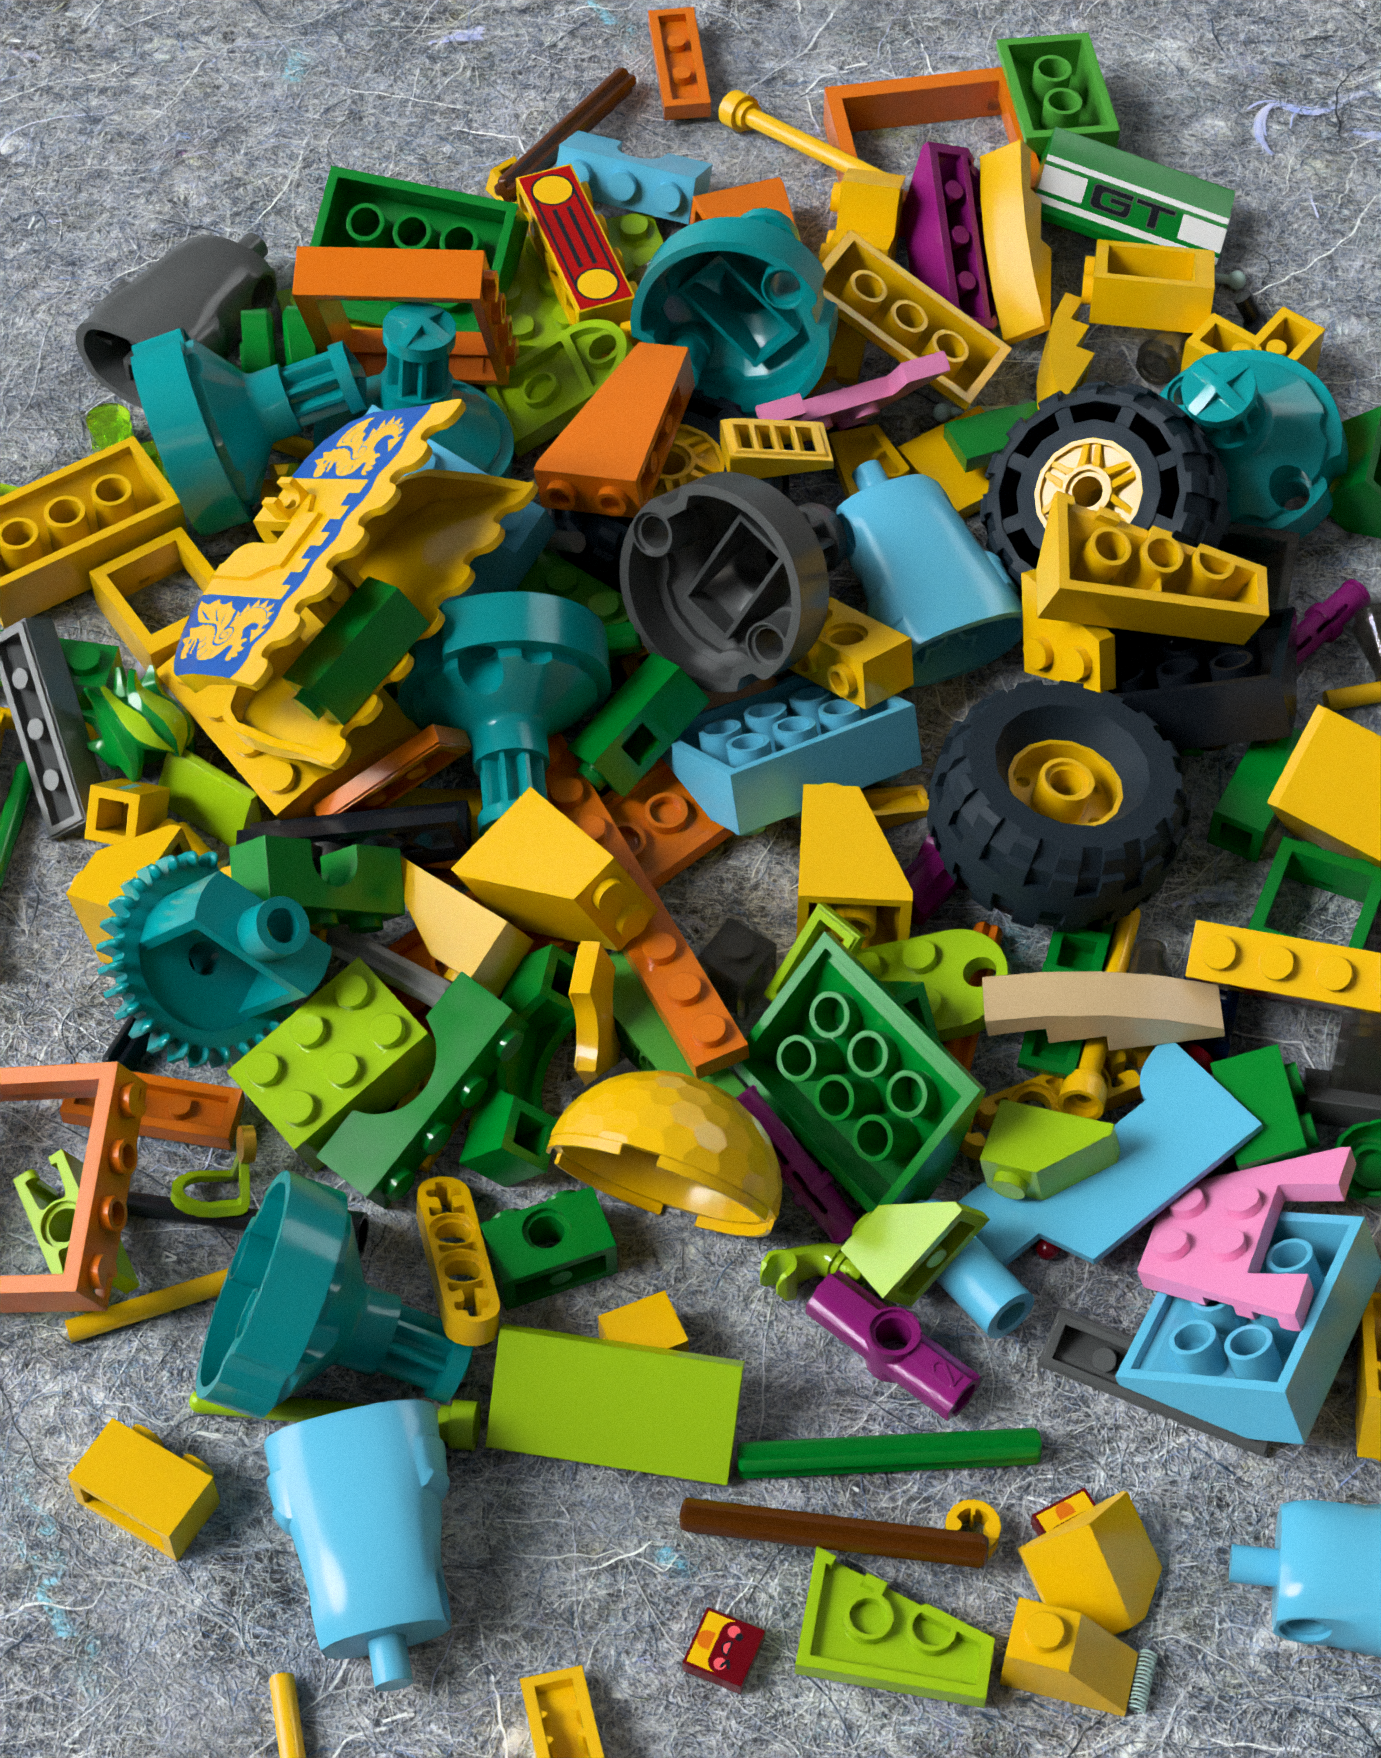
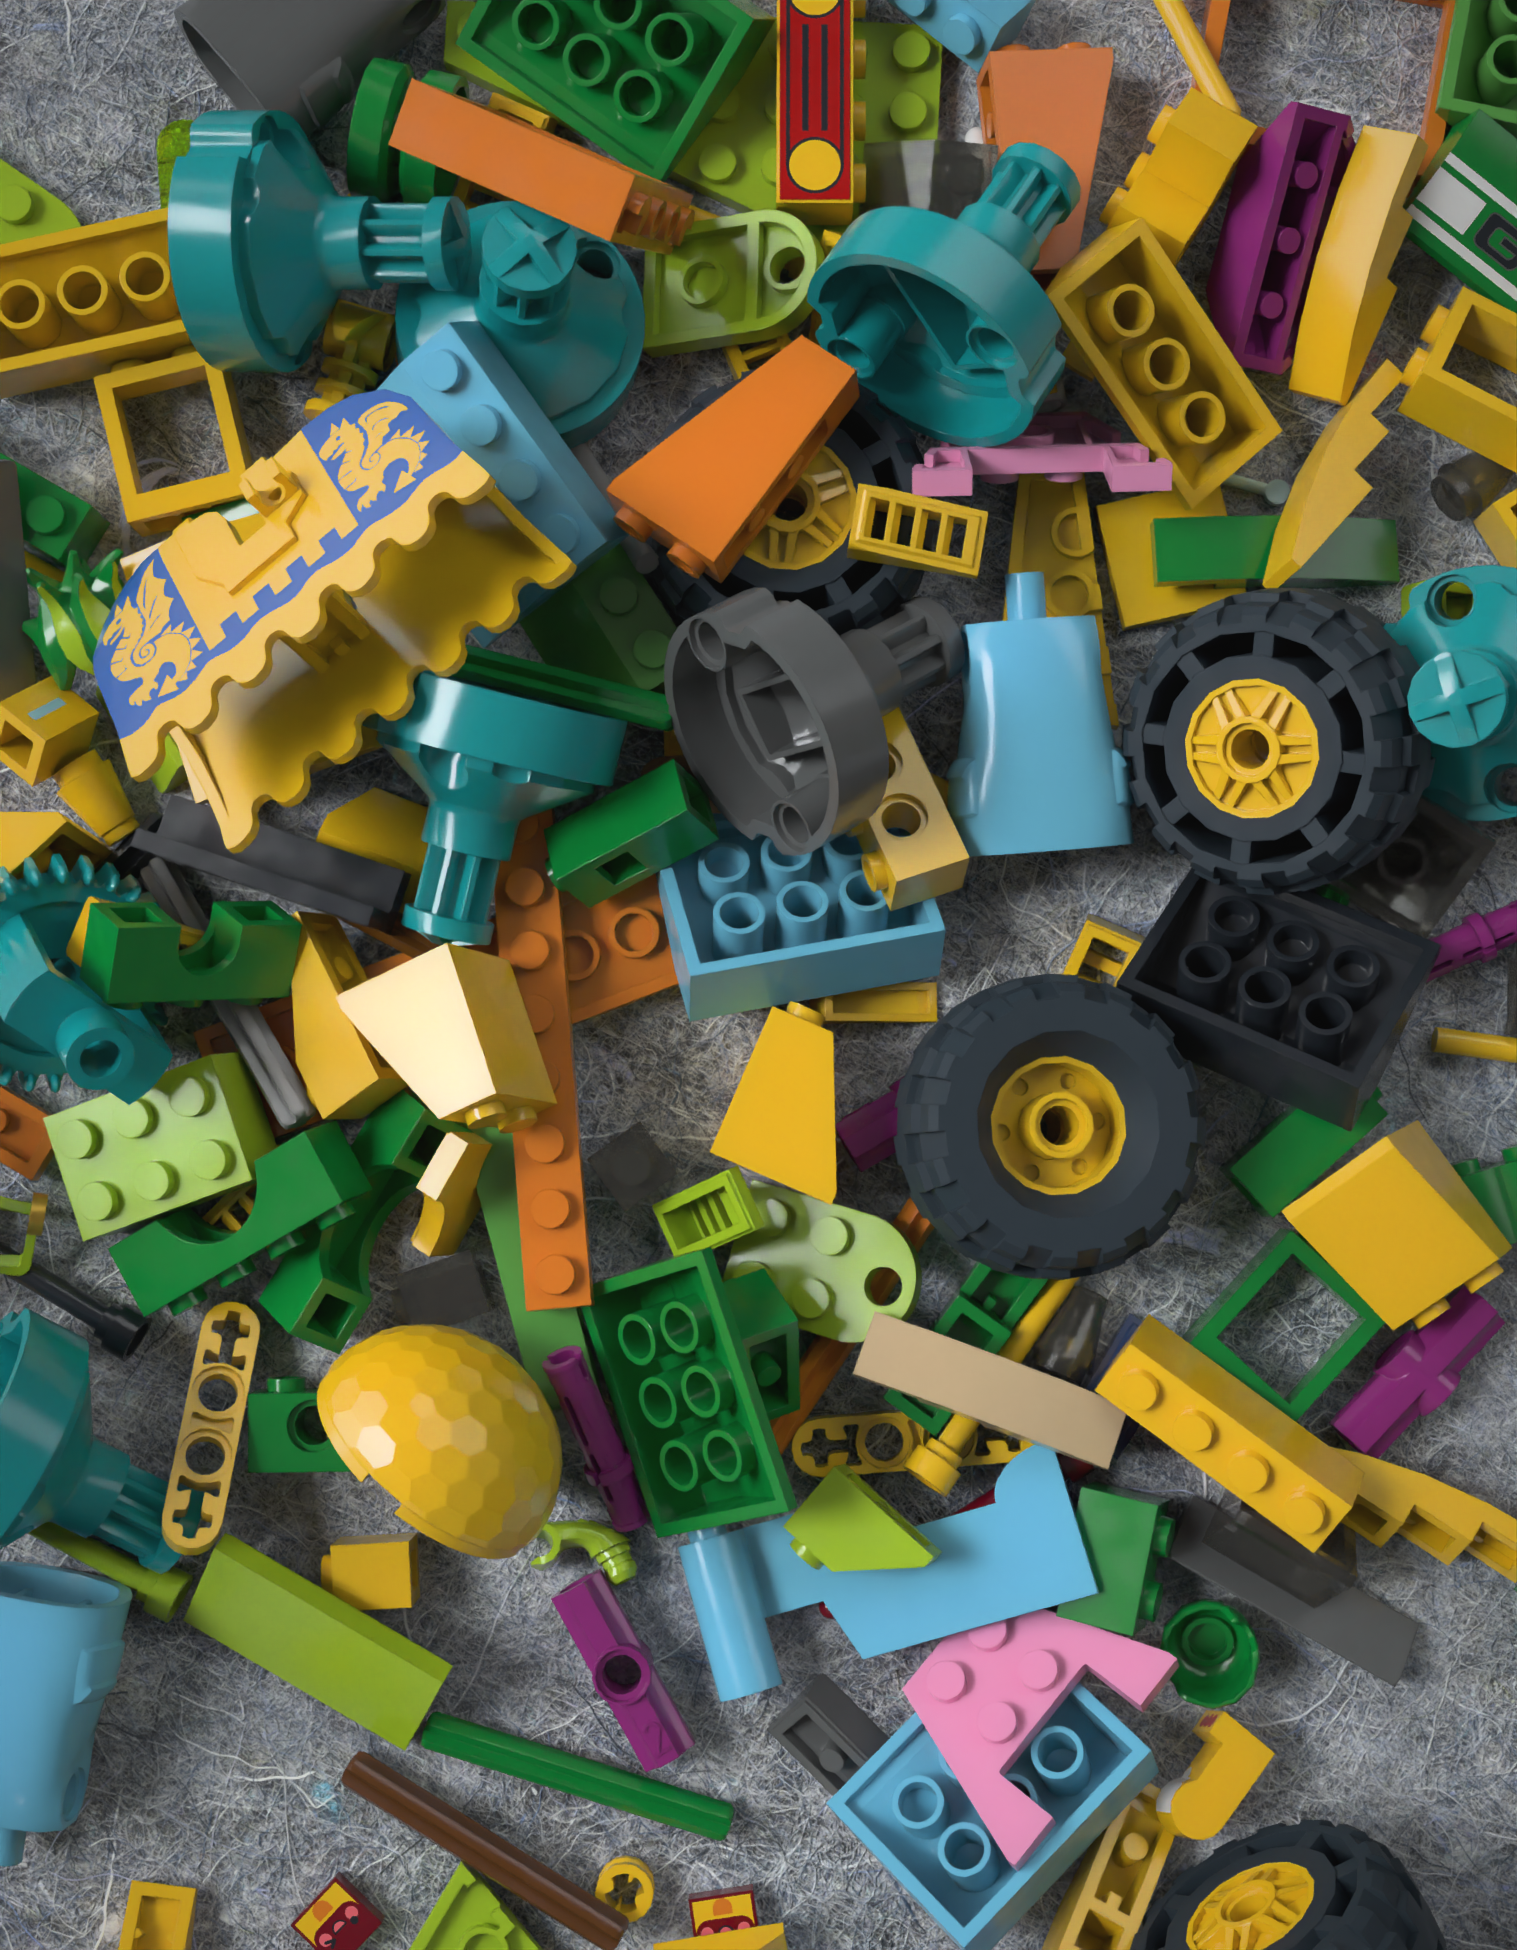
camera: 25 degrees right, 30 degrees up
green brick [282,576,430,726] -> none
orange tile [313,724,472,816] -> none
lime slope [840,1201,990,1307] -> none
yellow wing [1021,569,1116,693] -> none
yellow wedge [1036,490,1269,645] -> none

